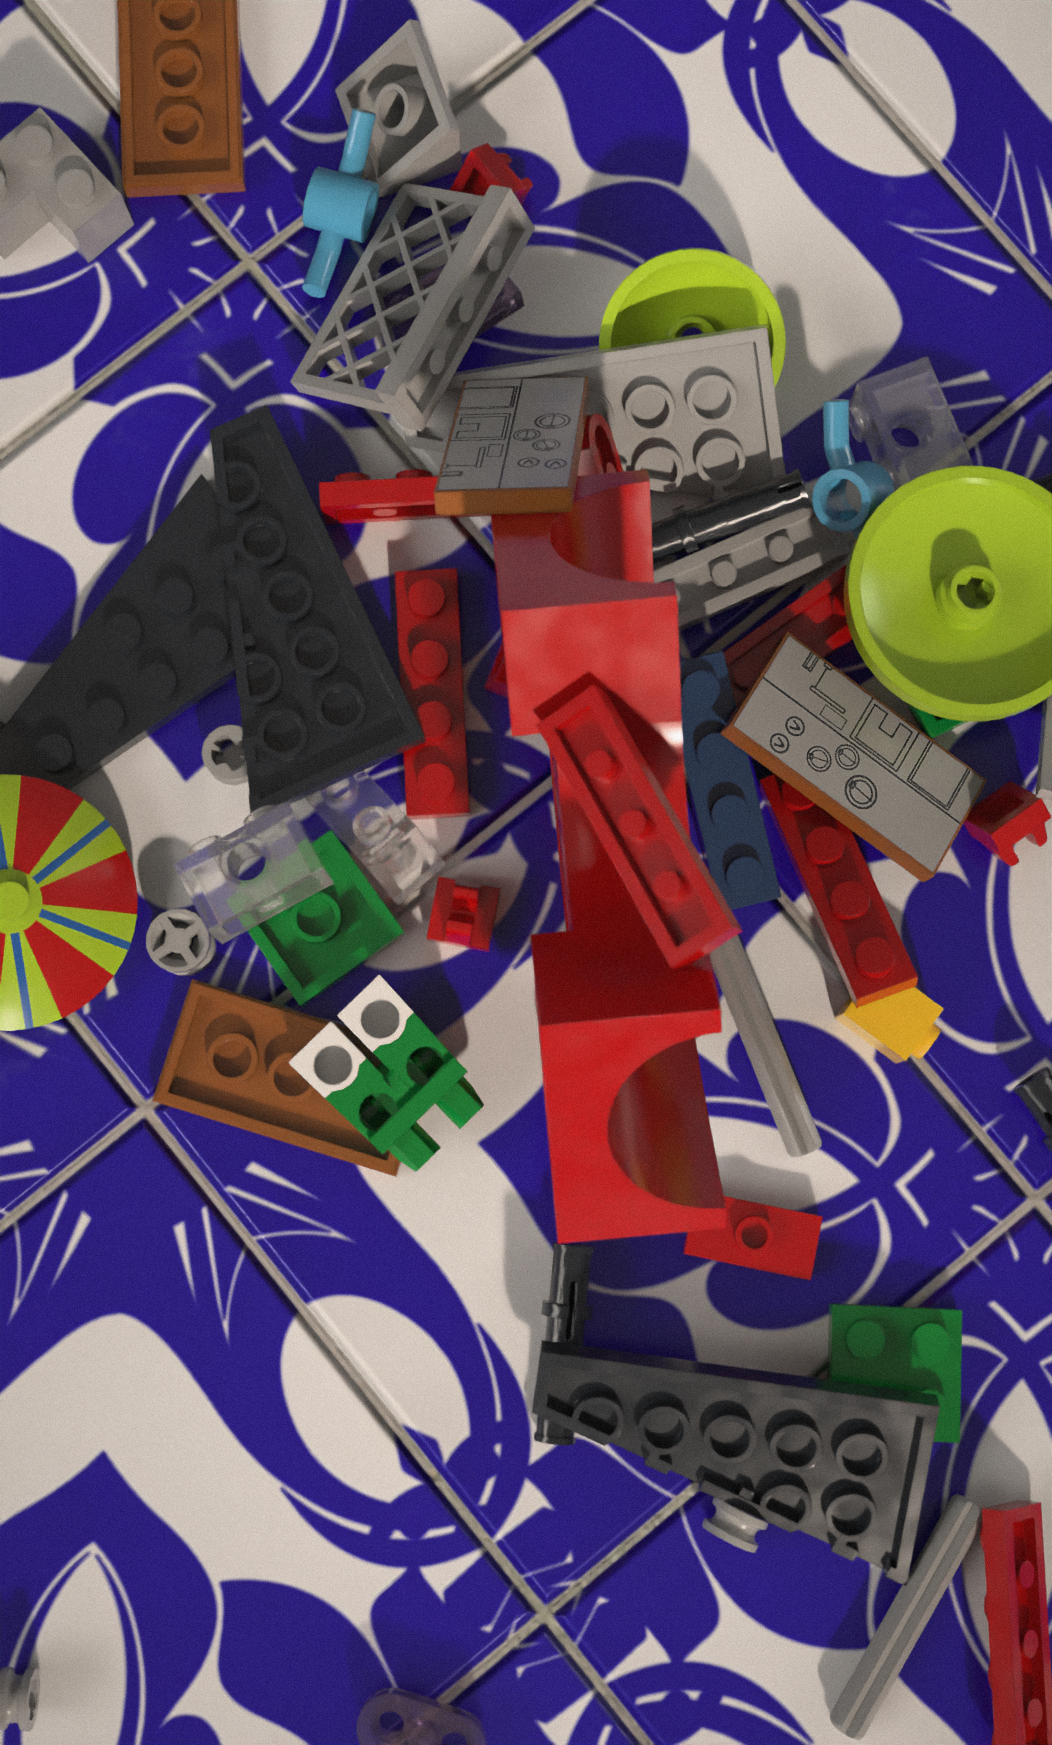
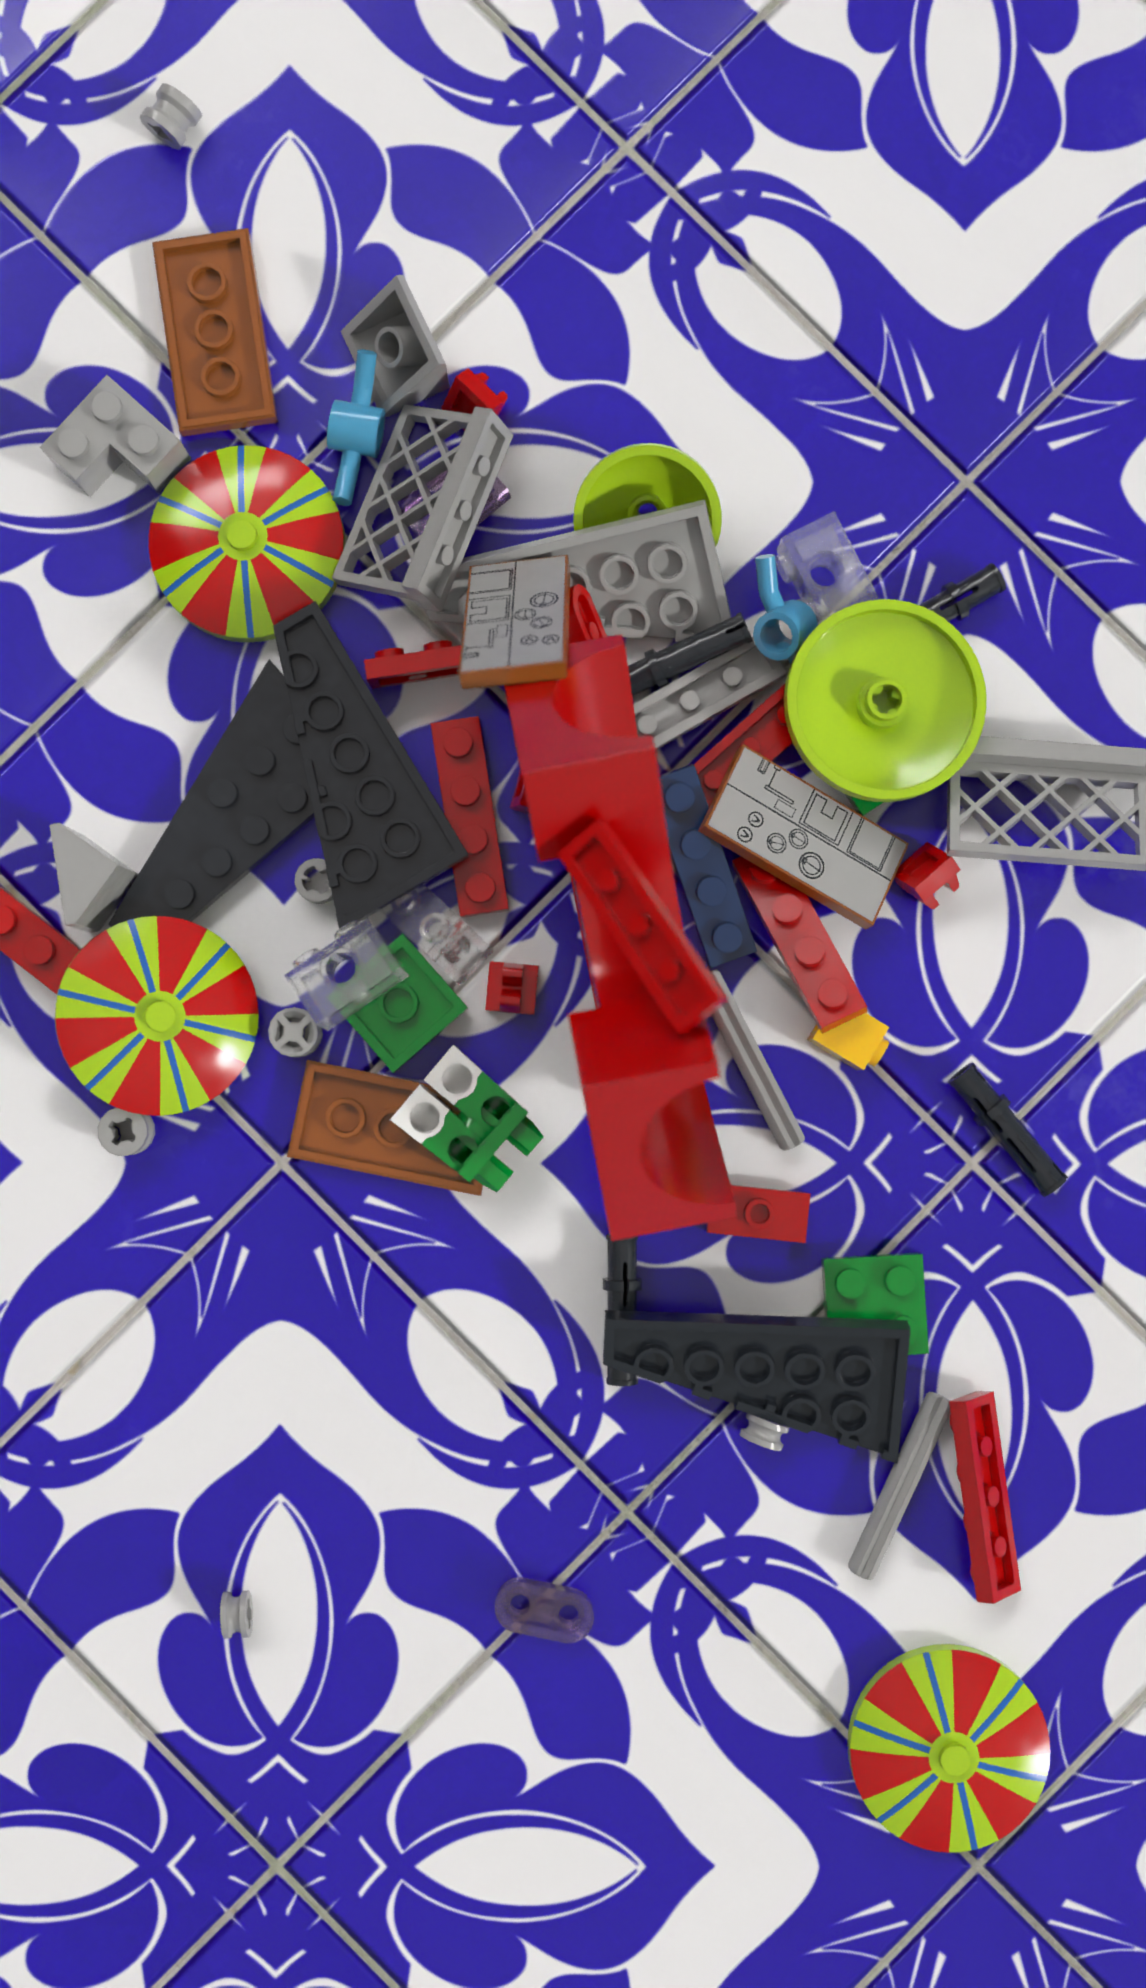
camera: 10 degrees left, 5 degrees up
none -> dish [148,445,346,642]

